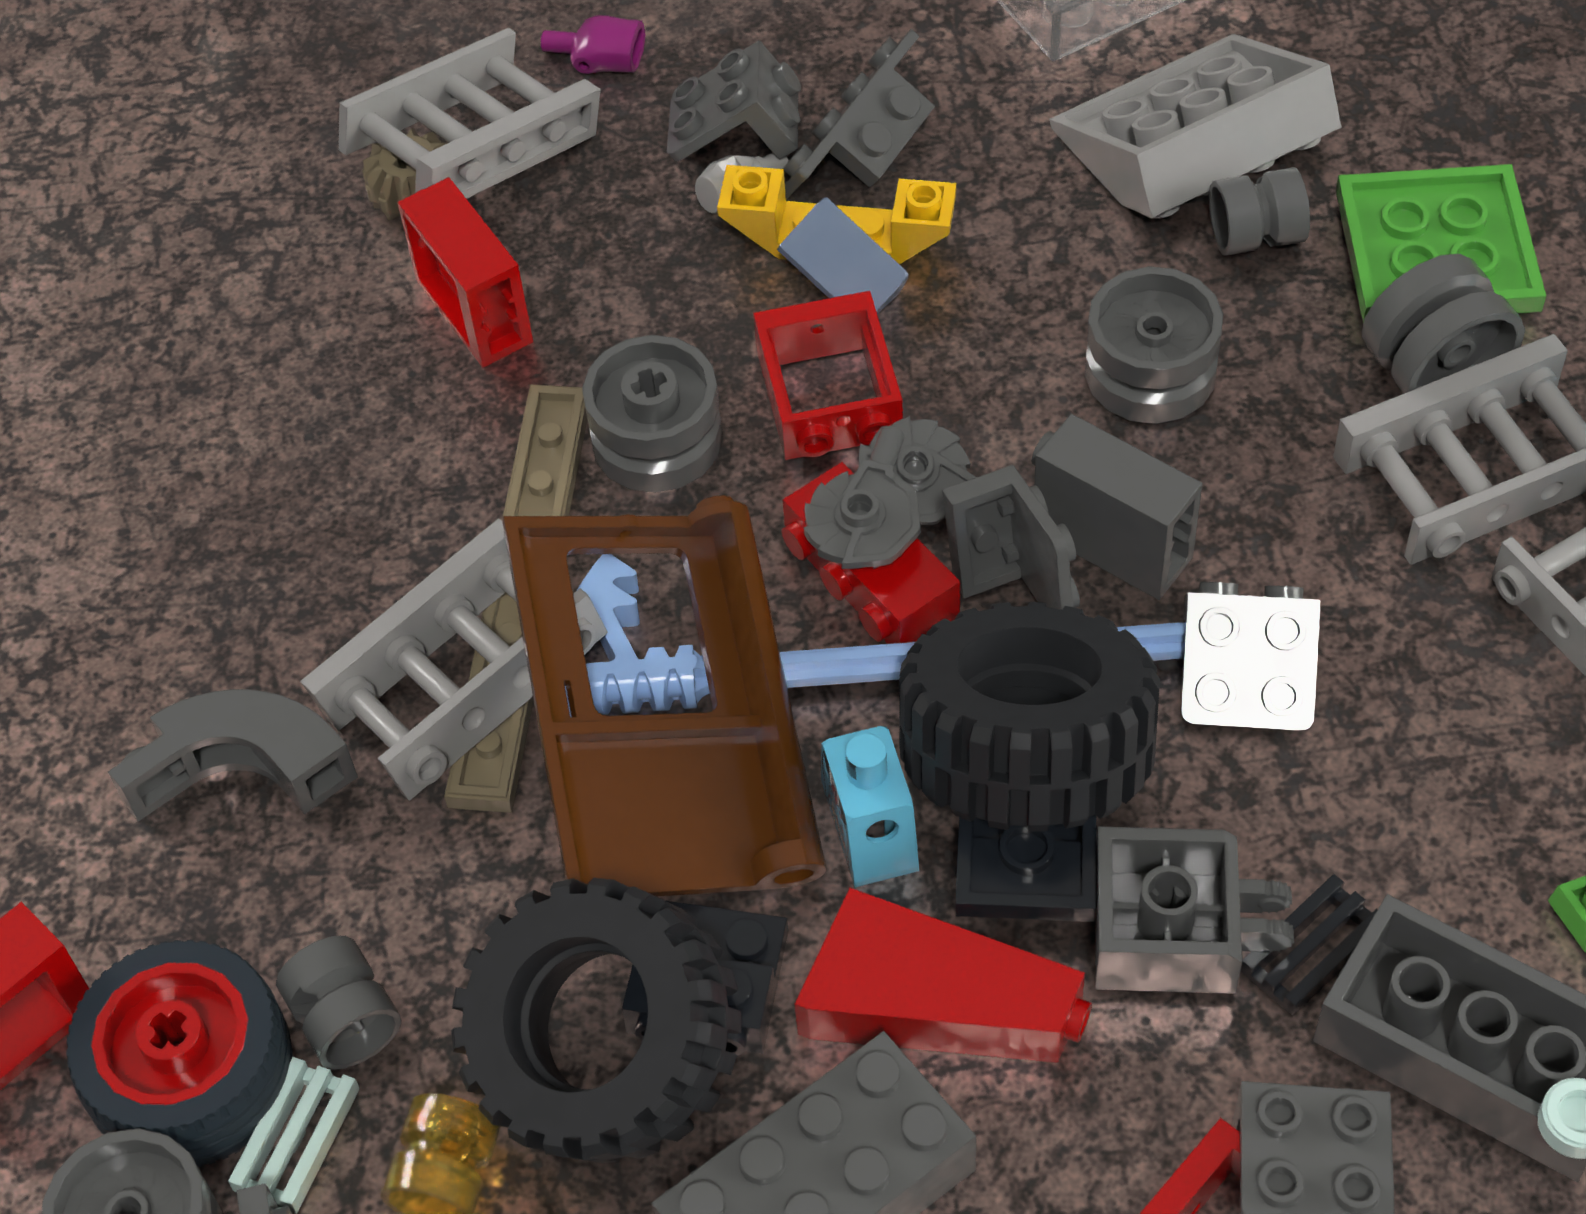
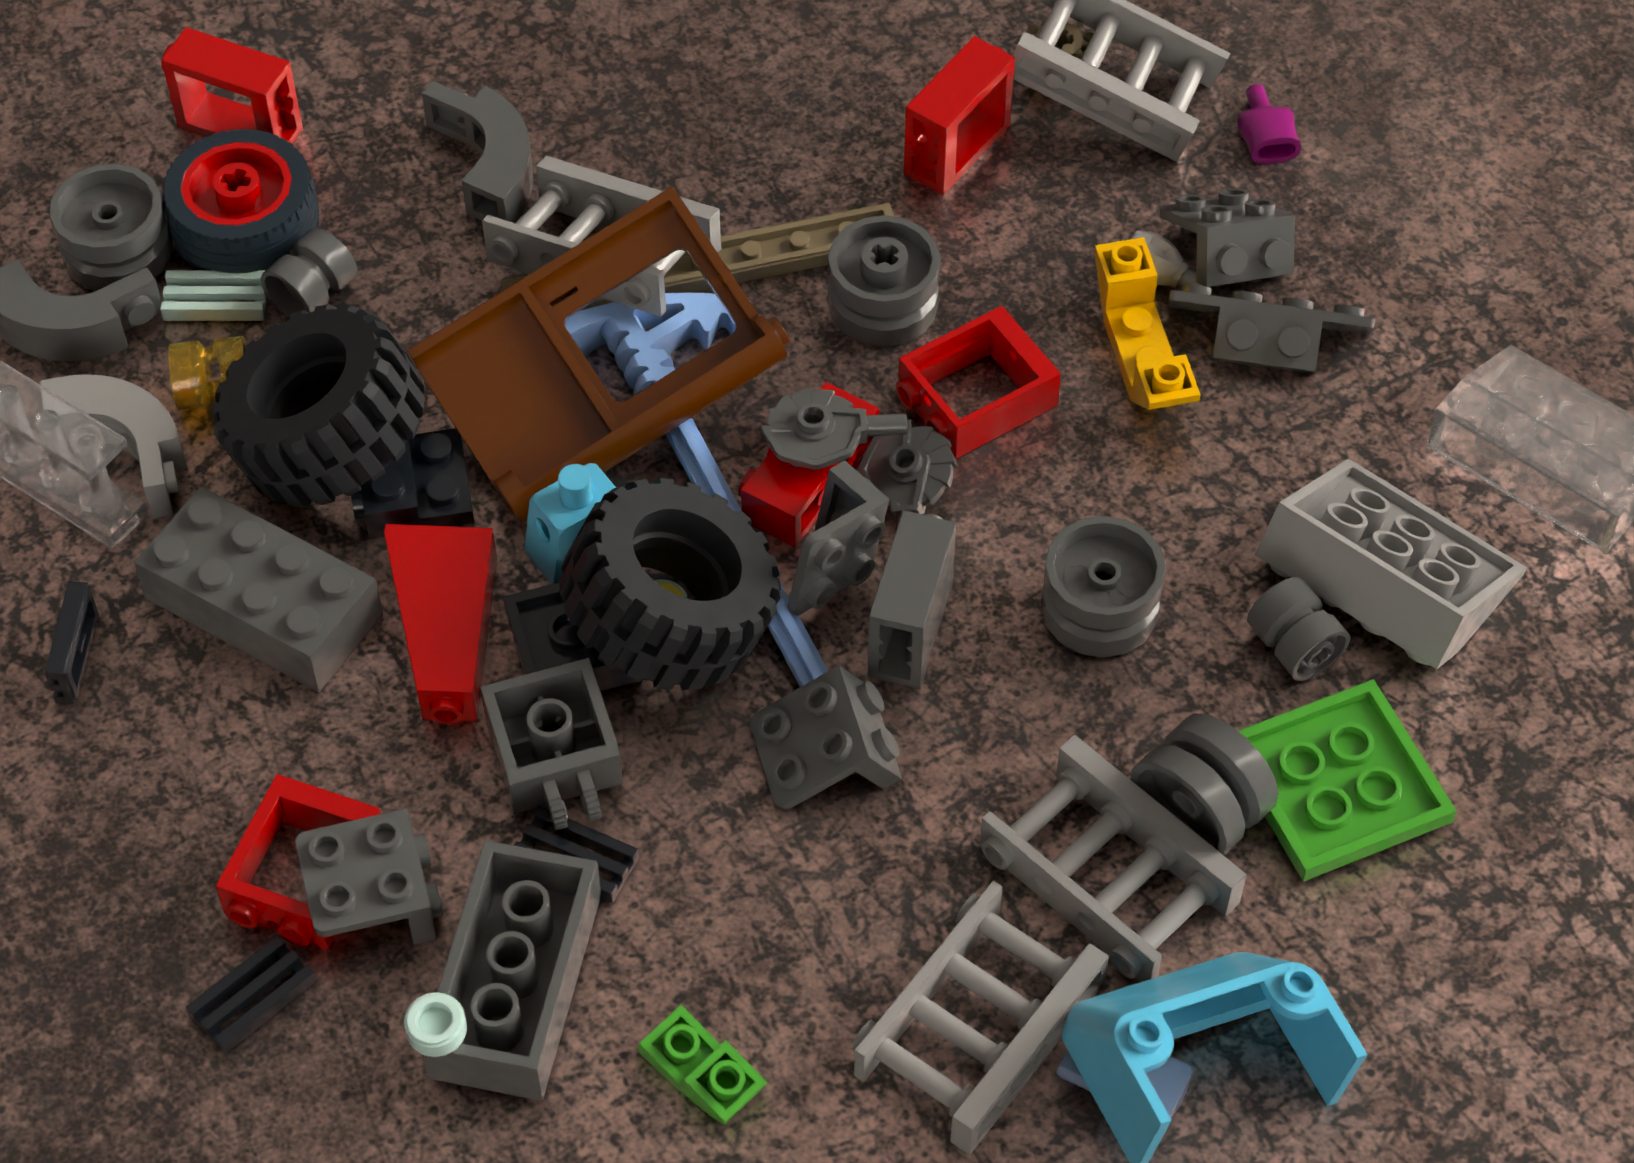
camera: 65 degrees right, 0 degrees up
sand blue slope [777,197,909,314] -> none

